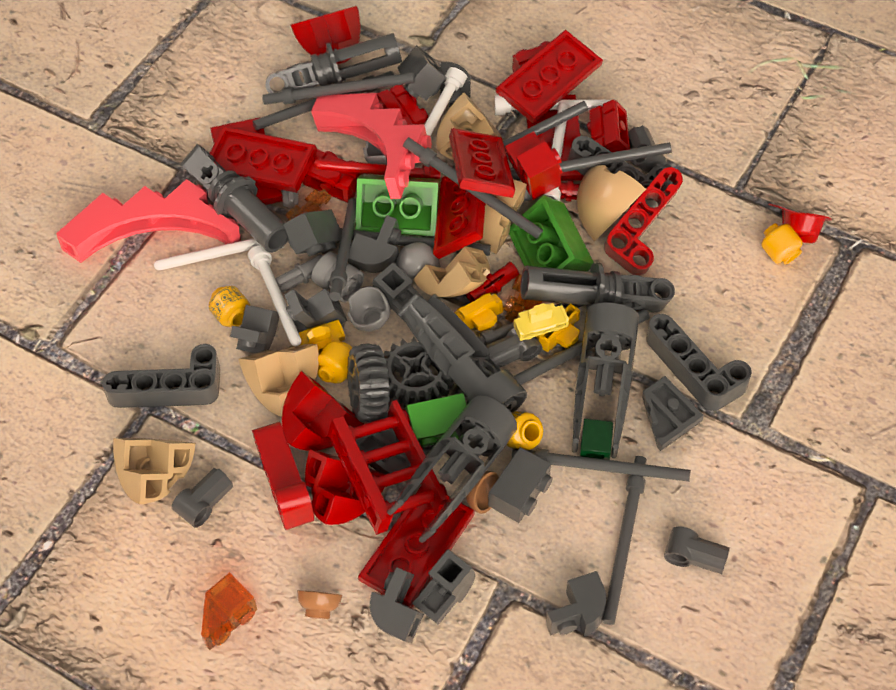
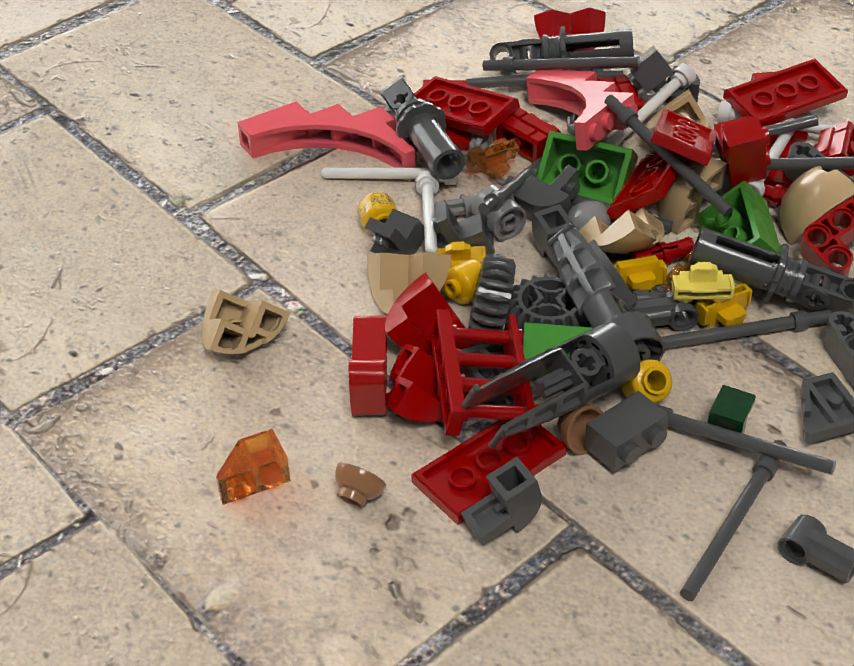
camera: 20 degrees right, 15 degrees down
dark grey beam [102,344,220,408] -> none
dark grey piece [172,468,233,528] -> none
dark grey brick [283,210,342,256] -> none
red piece [314,159,441,179] -> none
light grey hair [348,286,390,332] -> none
dark grey brick [370,567,424,643] -> none
dark grey brick [546,571,606,637] -> none
dark grey piece [572,302,639,458] -> none

